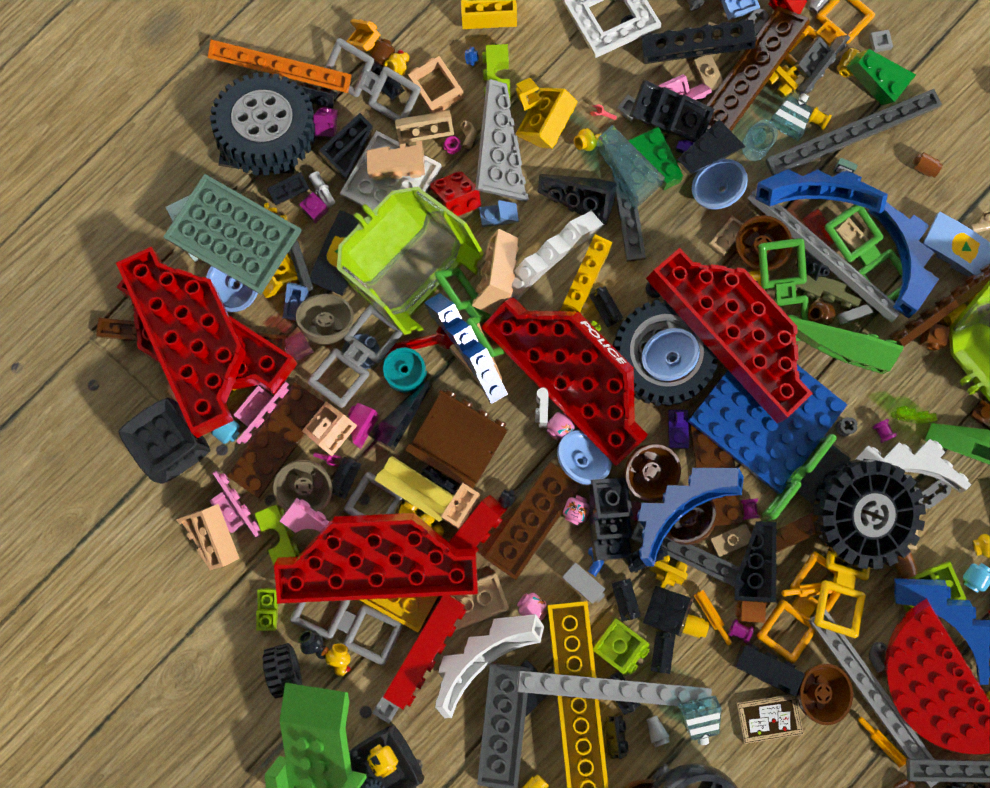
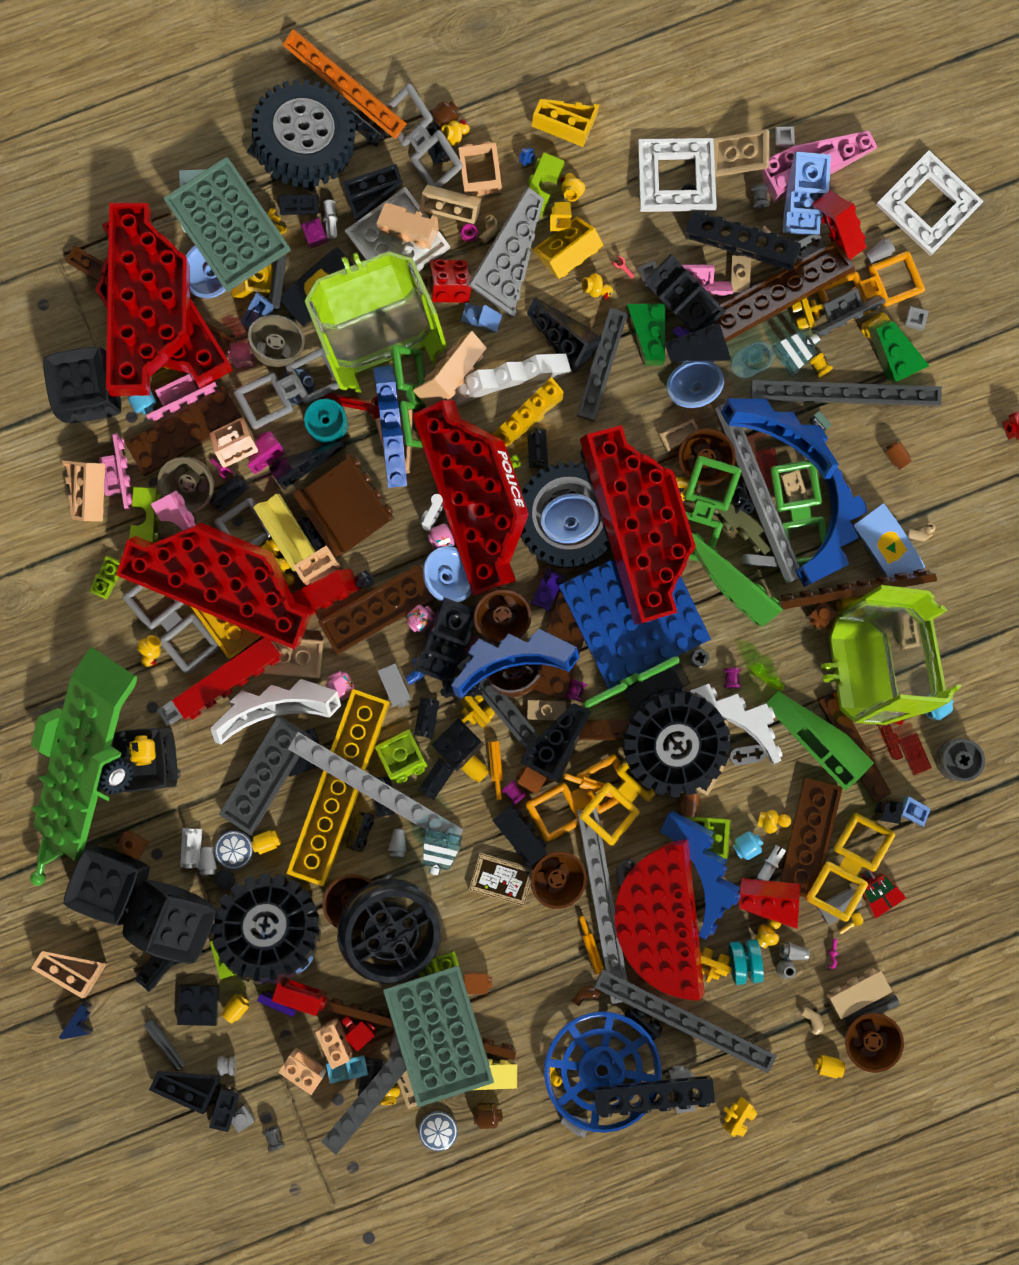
camera: 20 degrees right, 5 degrees up
black tyre [263,643,302,699] -> none
black animal [298,630,329,659] -> none
magenta brick [314,107,338,137] -> none
light orange bracket [346,19,381,52] -> none
clear light blue wedge [596,125,665,209] -> none
reddish brown head [808,301,836,326] -> none
none -> yellow animal [561,173,585,201]

